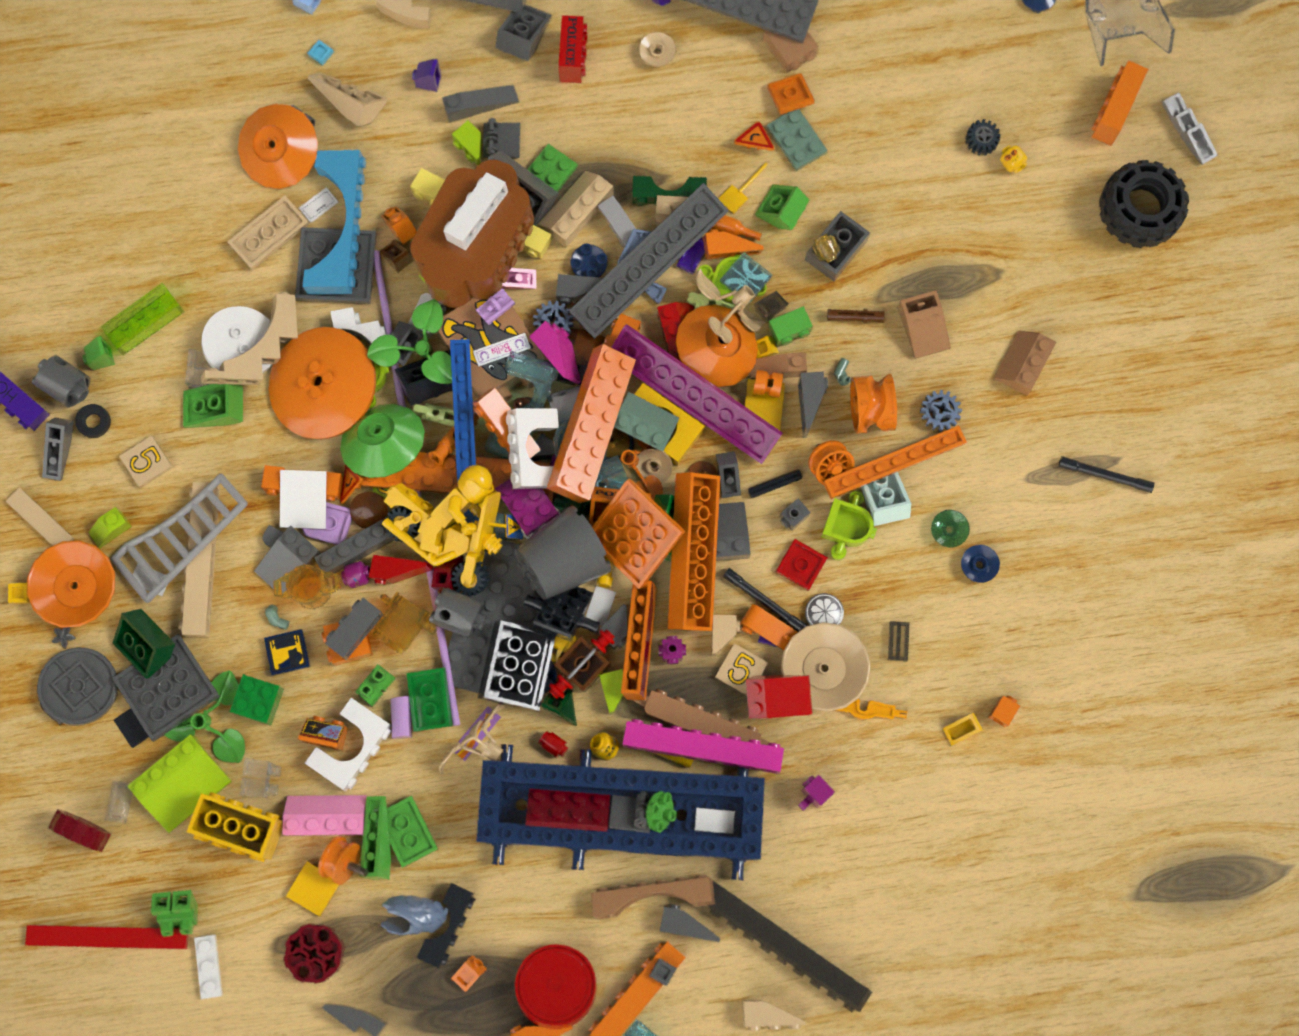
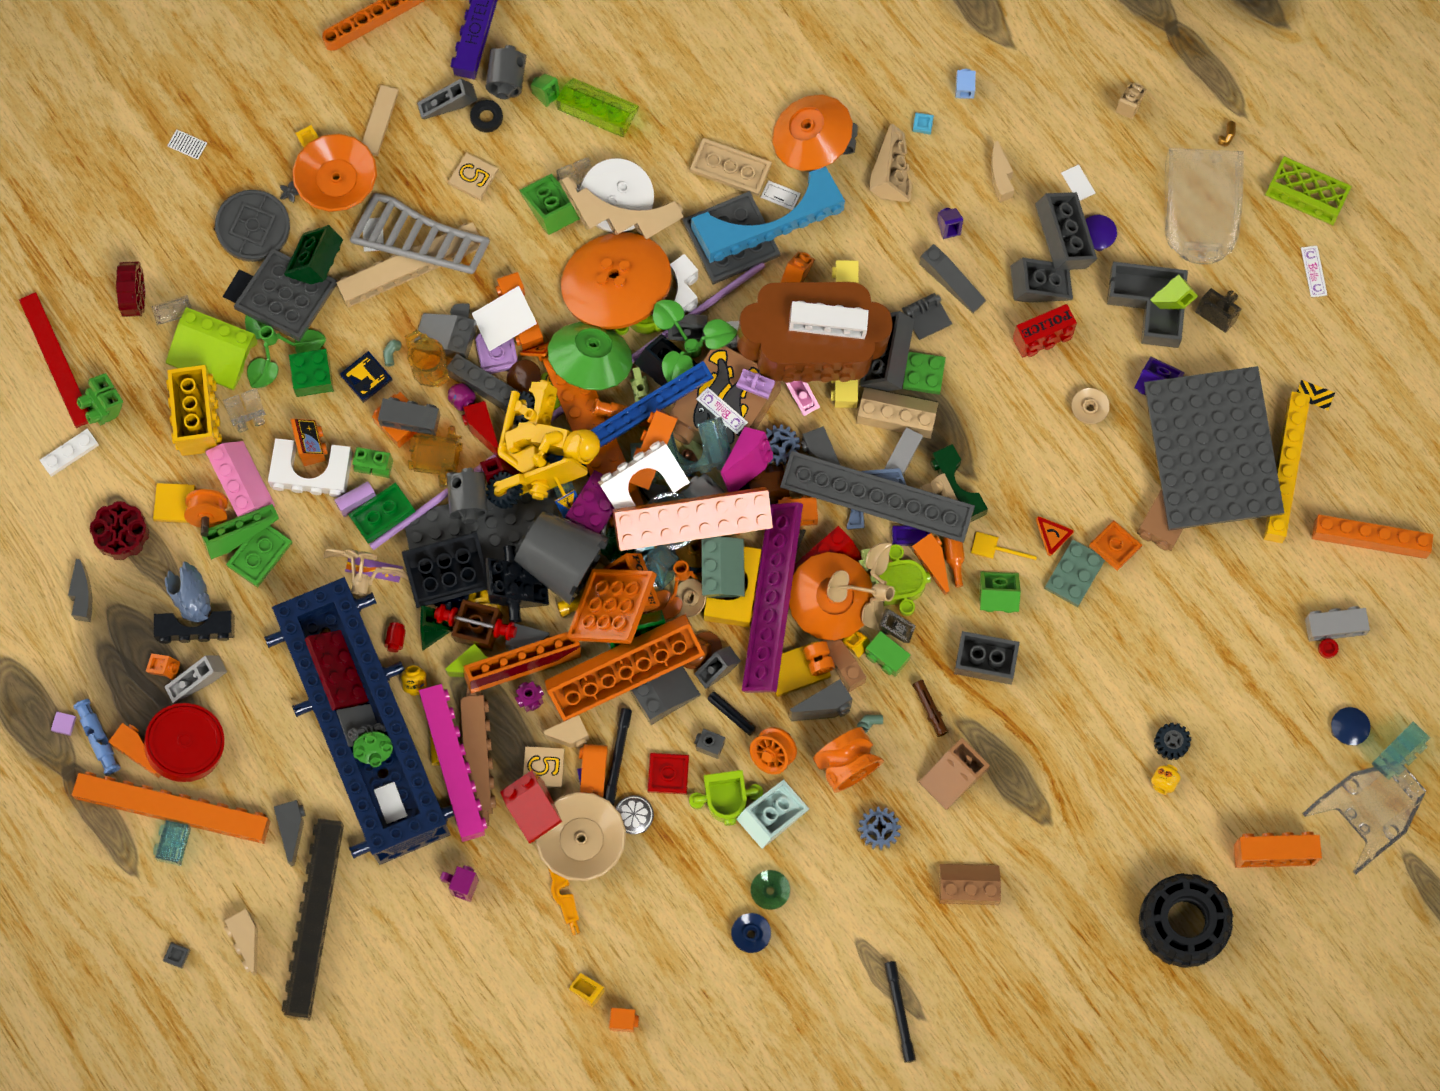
camera: 65 degrees right, 5 degrees down
lime slope [88,507,132,549] -> none
reddish brown slope [379,240,412,273] -> none
lime slope [452,120,482,166] -> none
dark blue dish [570,243,607,278] -> none
white sticker [586,586,616,626] -> none
medium nougat arch [591,875,715,920] -> none
dark grey tile [649,958,677,986] -> none
clear light blue tile [720,252,773,304] -> none
clear yellow head [812,233,840,263] -> none
orange plate [823,425,967,499] -> none
clear smoke tile [888,621,910,662] -> none
light grey slope [1161,92,1218,165] -> none
none -> light grey slope [165,655,227,703]

